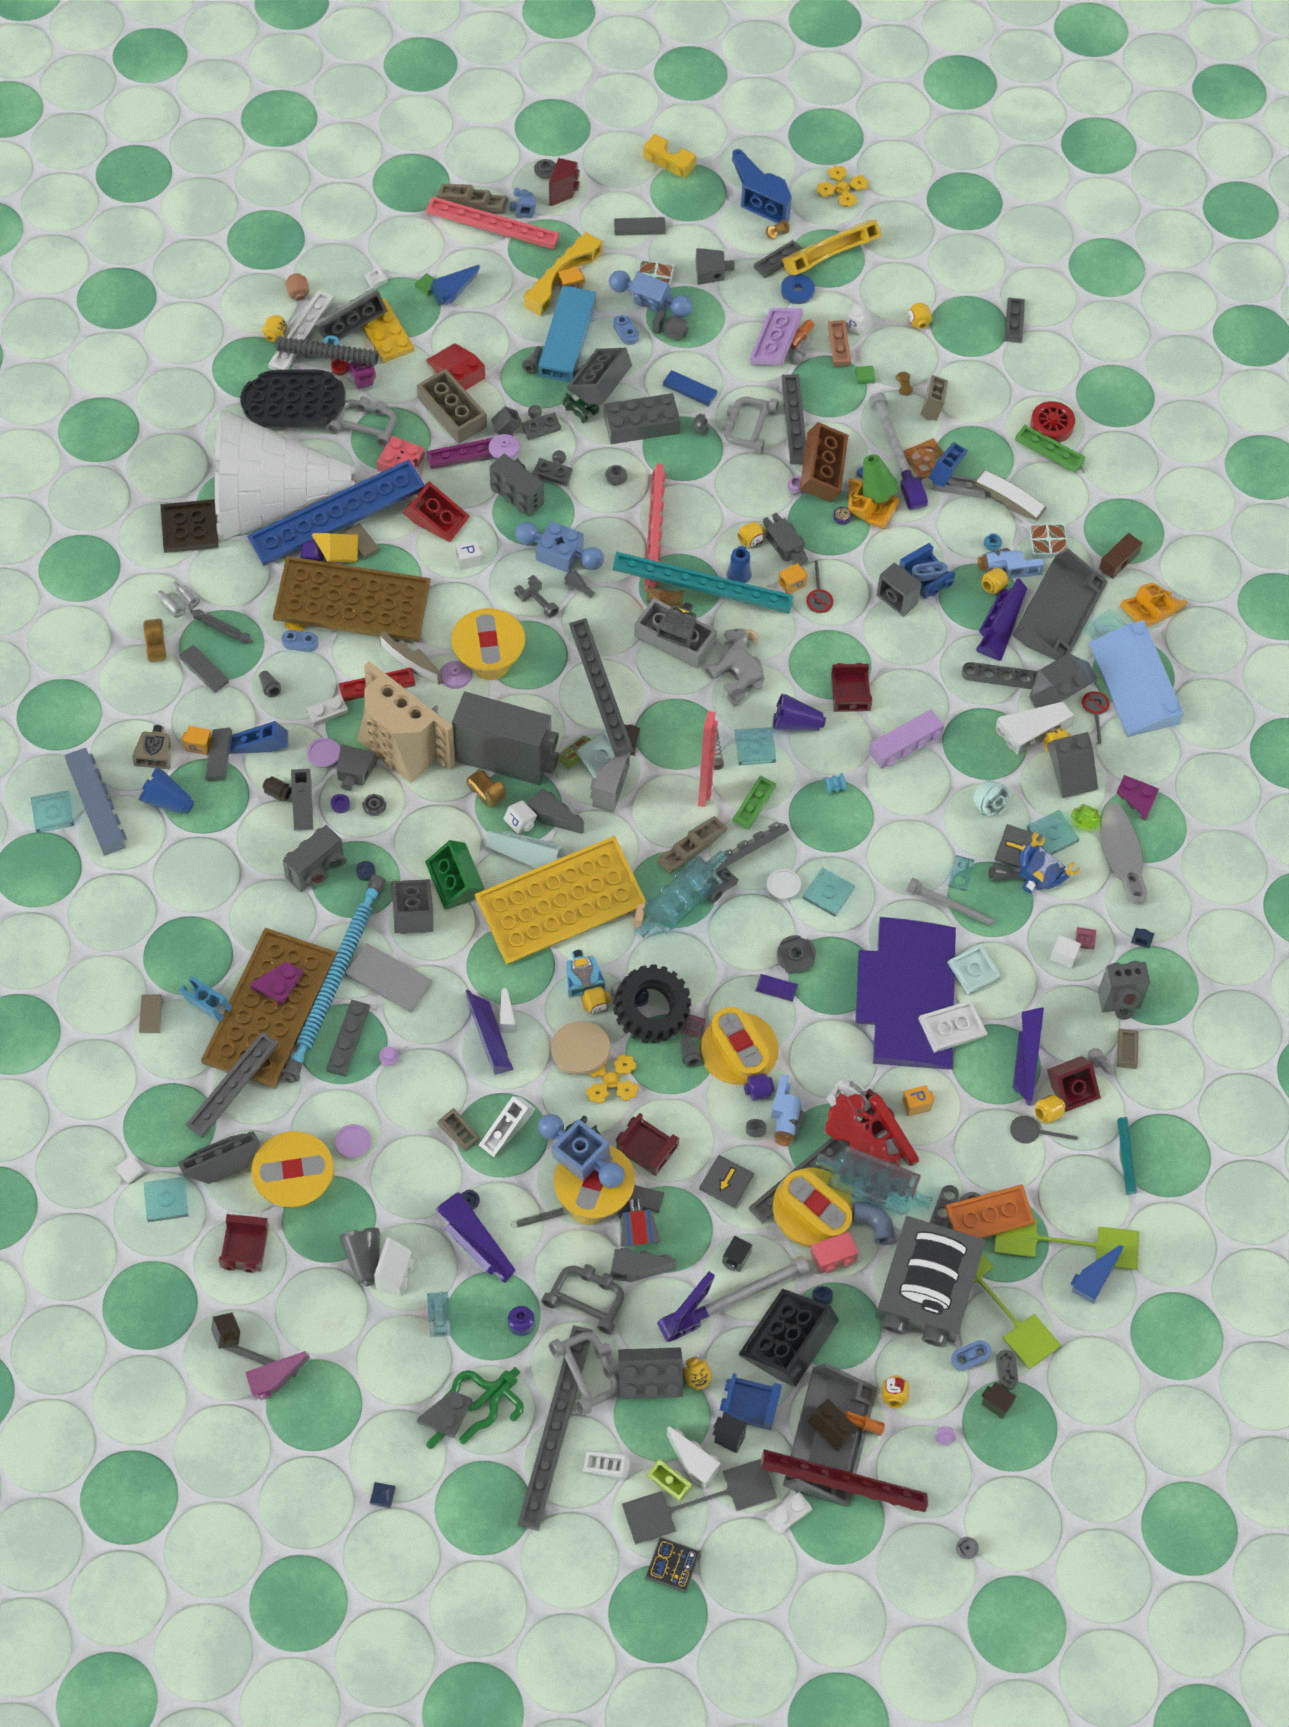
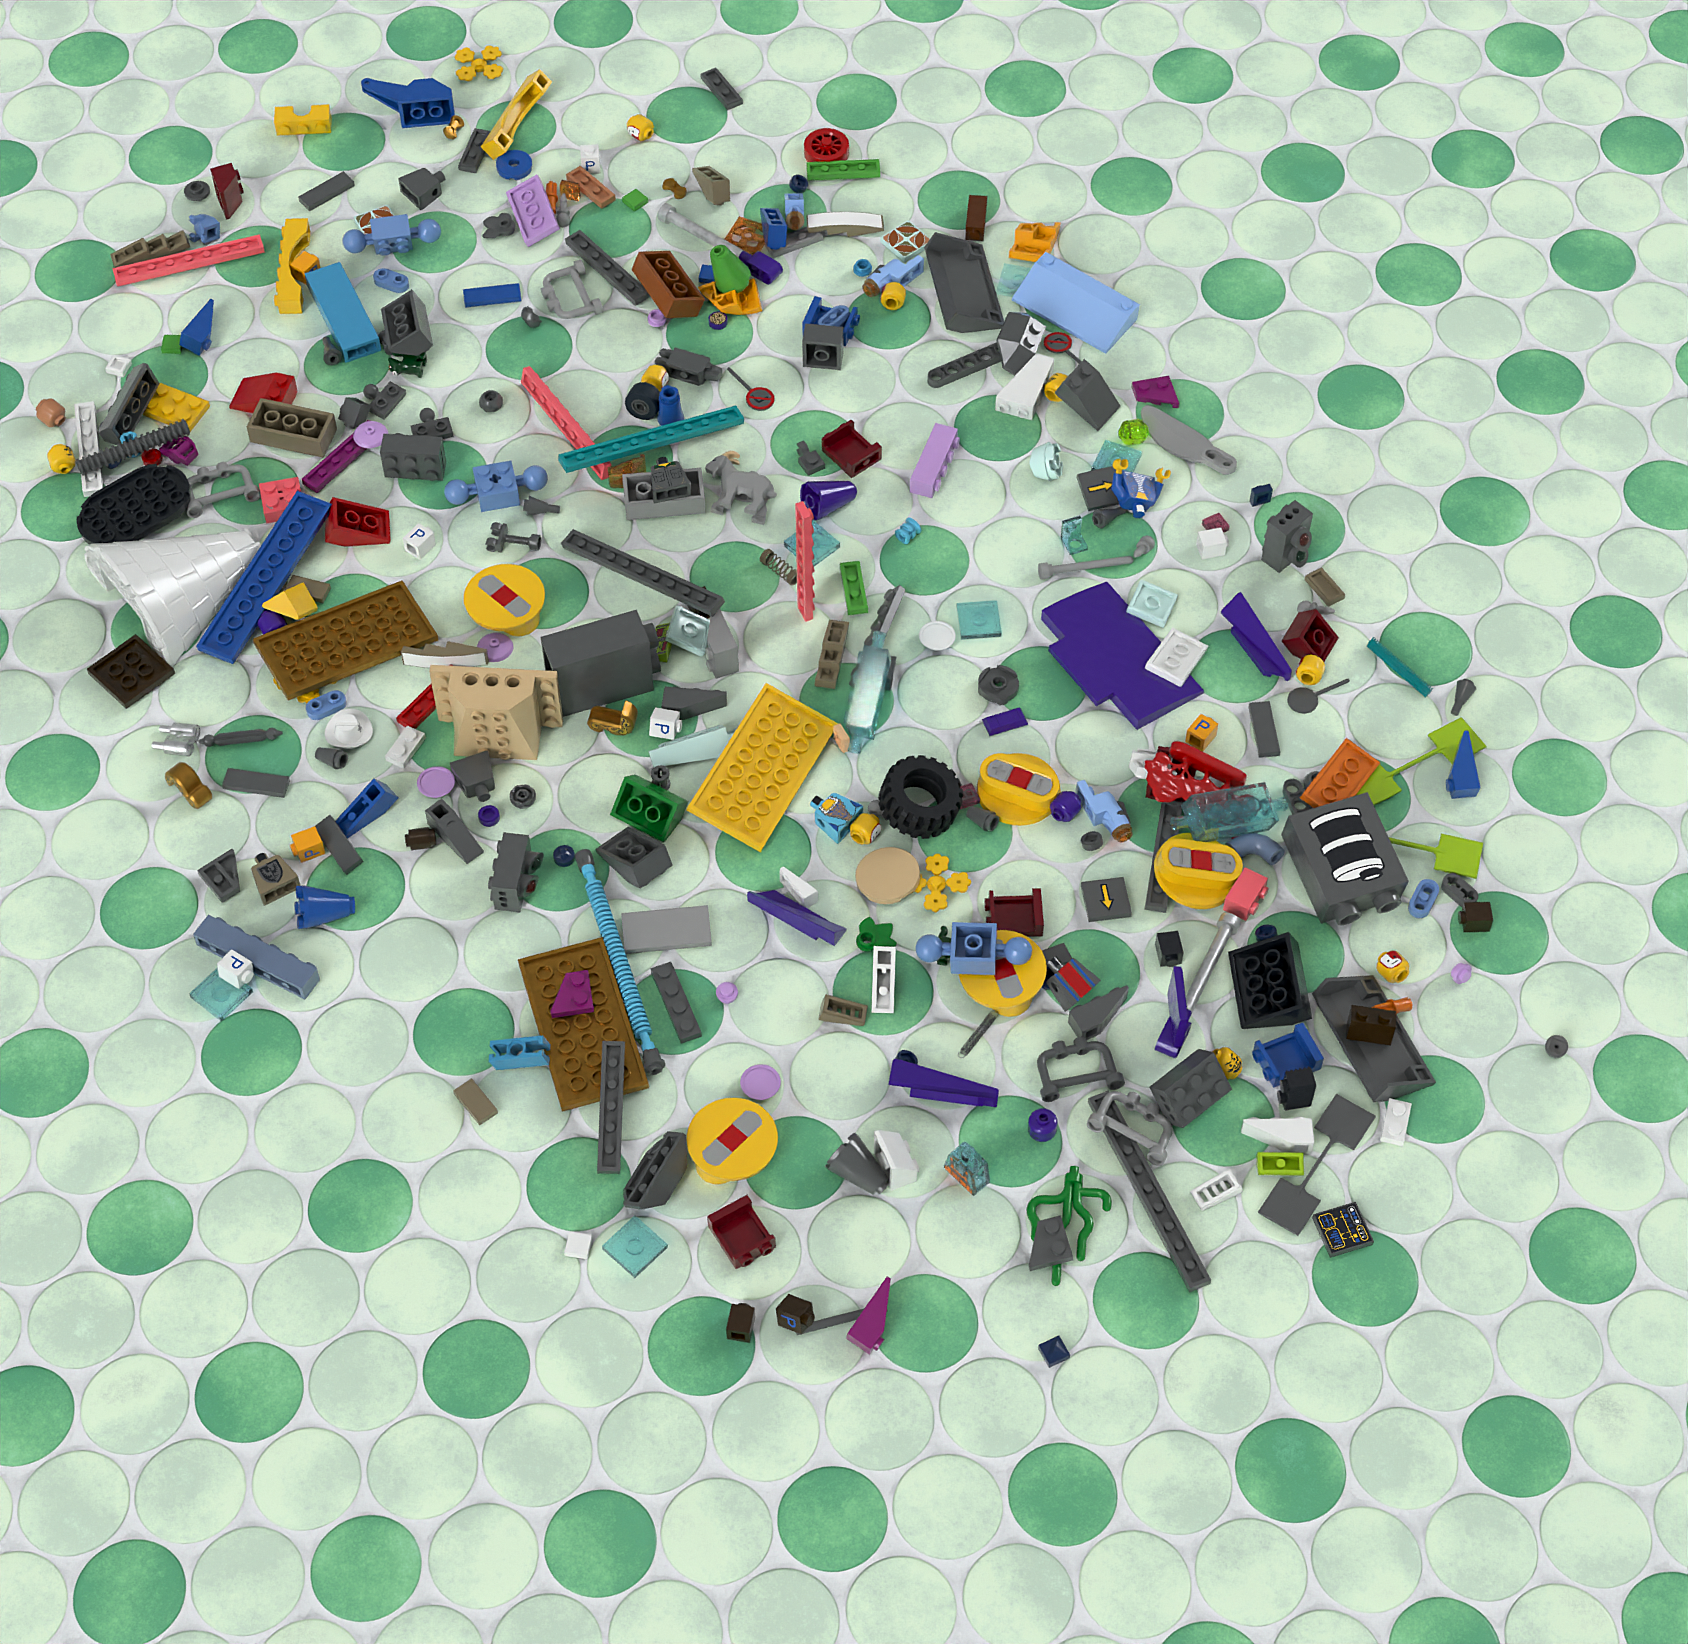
camera: 35 degrees left, 5 degrees down
dark grey brick [604,393,680,444] -> none
dark grey tile [652,309,666,334] -> none
dark grey head [662,315,689,341] -> none
dark red plate [761,1449,928,1512] -> none
light orange brick [778,563,808,594] -> none
dark purple wedge [976,578,1027,661] -> none
none -> dark grey wing [197,849,240,903]
none -> white brick [217,949,254,989]
none -> white hat [325,708,373,749]
none -> dark grey plate [482,213,515,238]
none -> clear orange plate [560,180,581,201]
none -> black wheel [625,382,660,420]
none -> dark grey bush [651,765,670,790]
none -> dark brown brick [726,1303,755,1343]
none -> plate [784,193,804,230]
none -> dark blue tile [789,174,808,193]
none -> dark grey plate [797,440,825,476]
none -> green plate [856,917,897,951]
none -> light grey bar [1133,535,1155,558]
none -> dark grey tile [1248,701,1280,758]
none -> dark grey cone [1451,679,1476,716]

